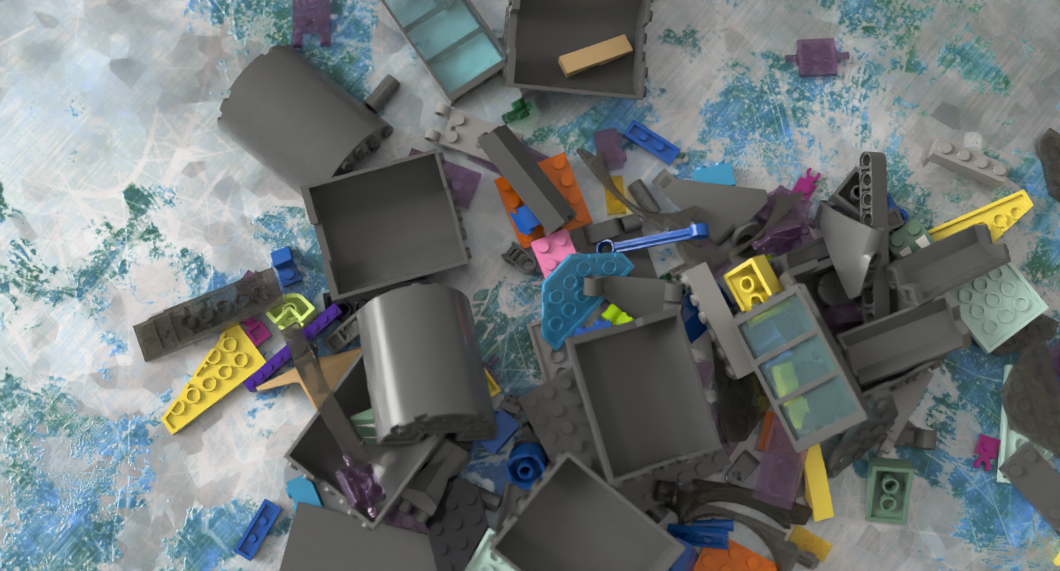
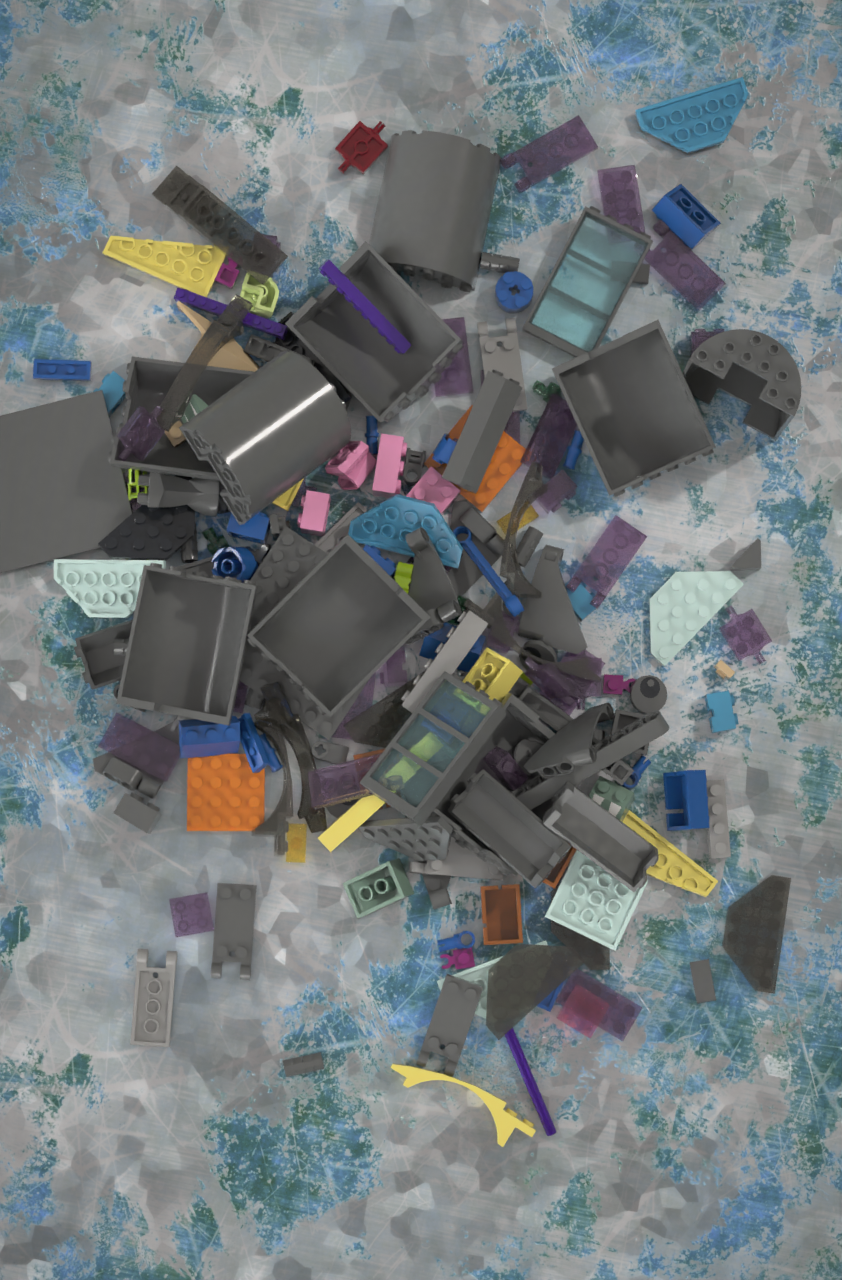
camera: 60 degrees right, 5 degrees up
blue slope [271,246,303,288] -> none
tan slope [558,34,633,78] -> none
blue plate [623,119,681,166] -> none
none -> lime arm [127,469,149,500]
none -> tan plate [164,421,186,448]
none -> plate [202,527,229,555]
none -> bright pink brick [297,490,331,537]
none -> dark purple piece [319,260,411,354]
none -> bright pink piece [325,441,377,490]
none -> dark red plate [335,121,388,175]
none -> blue pin [364,416,380,455]
none -> bright pink brick [372,433,407,498]
none -> blue pin [437,931,475,952]
none -> dark orange piece [480,884,523,945]
none -> blue brick [495,271,533,314]
none -> clear purple plate [520,394,577,479]
none -> blue pin [563,430,584,470]
none -> clear purple hinge [566,515,647,609]
none -> dark grey tile [629,675,667,714]
none -> light aqua plate [649,571,744,667]
none -> blue piece [663,770,710,831]
none -> dark azure brick [704,690,739,733]
none -> tan plate [714,660,735,679]
none -> dark grey slope [730,539,762,571]

